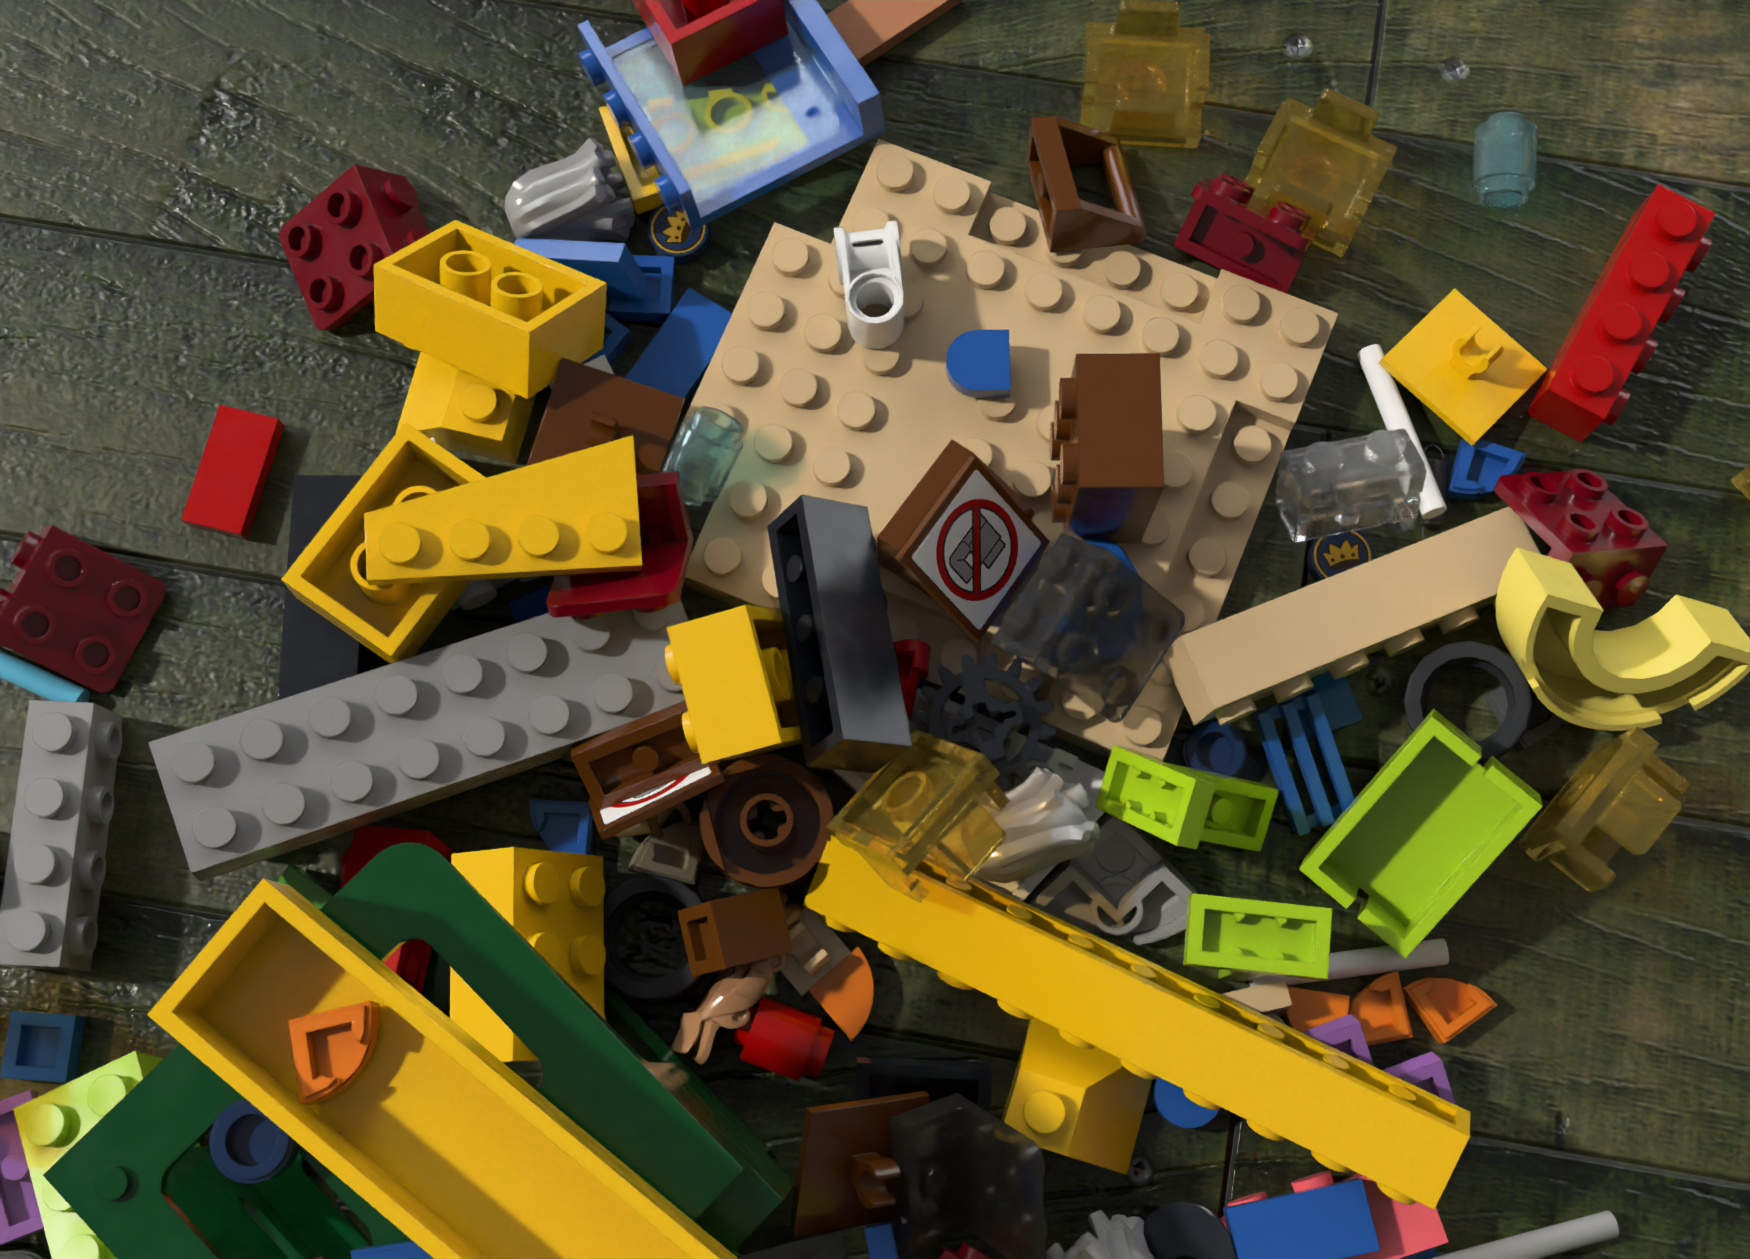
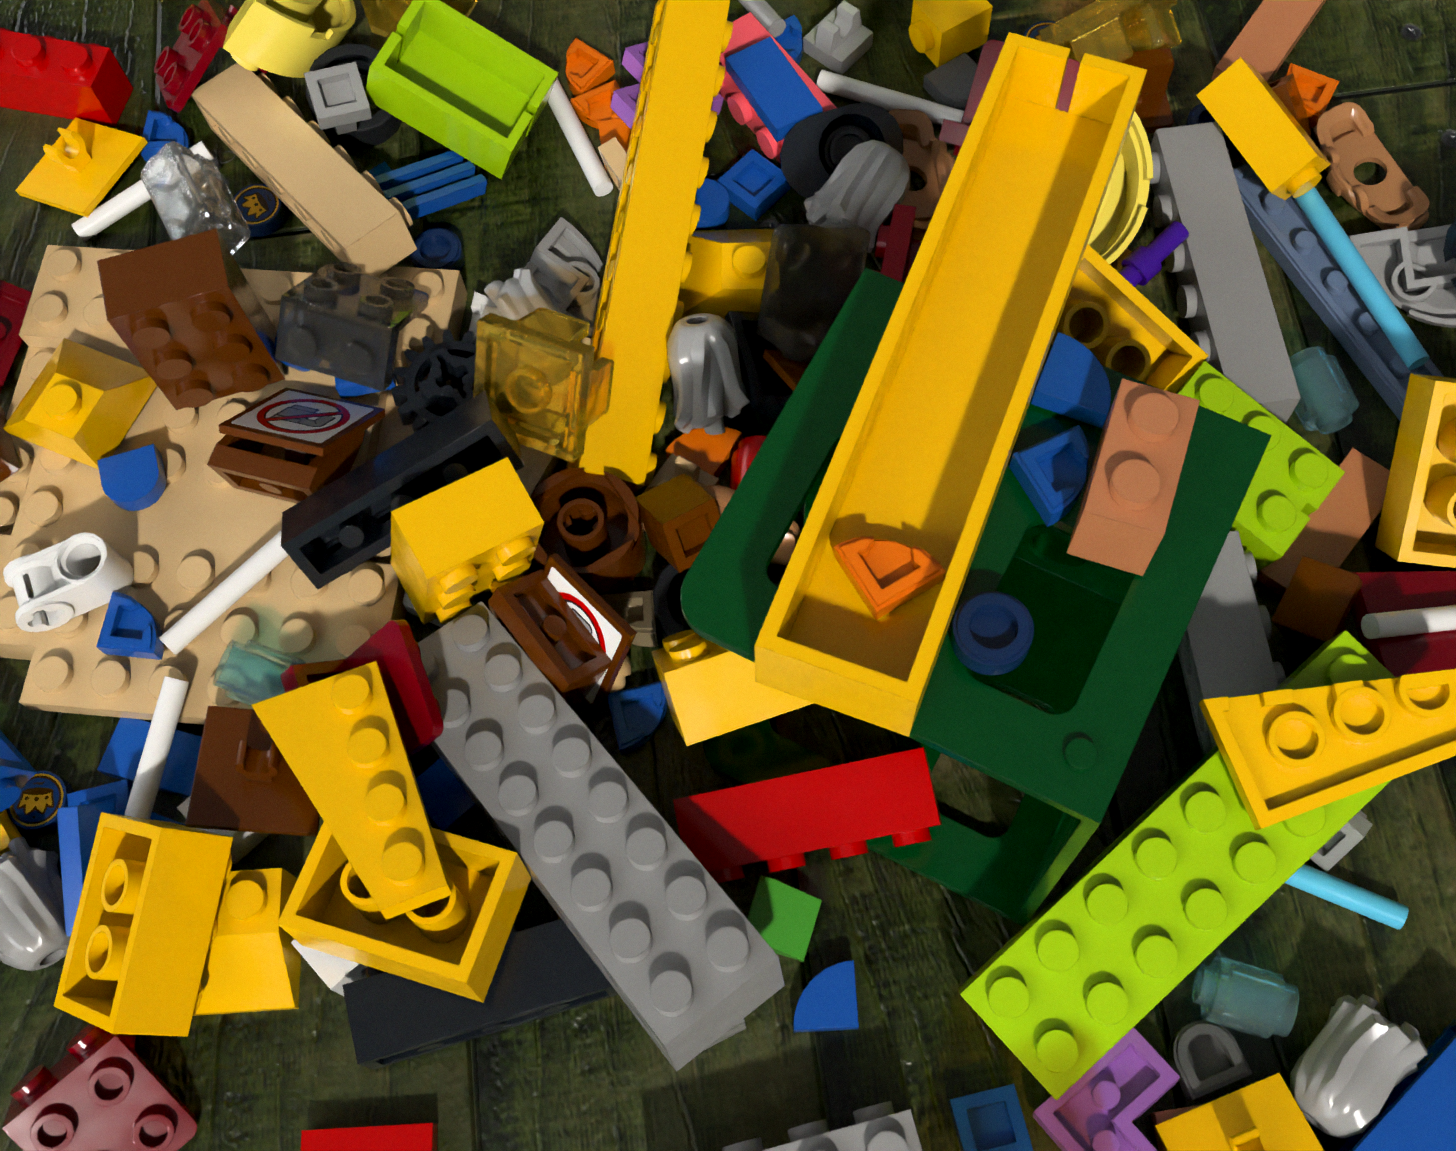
camera: 105 degrees left, 10 degrees down
lime bracket [1095,745,1279,852] -> none
lime bracket [1183,893,1332,982] -> none
none -> yellow slope [3,338,157,470]
none -> blue tile [96,591,164,660]
none -> white bar [124,676,189,819]
none -> white bar [159,531,288,655]
none -> light grey tile [304,62,372,135]
none -> light grey piece [667,313,750,435]
none -> blue tile [717,149,790,221]
none -> blue tile [794,960,859,1033]

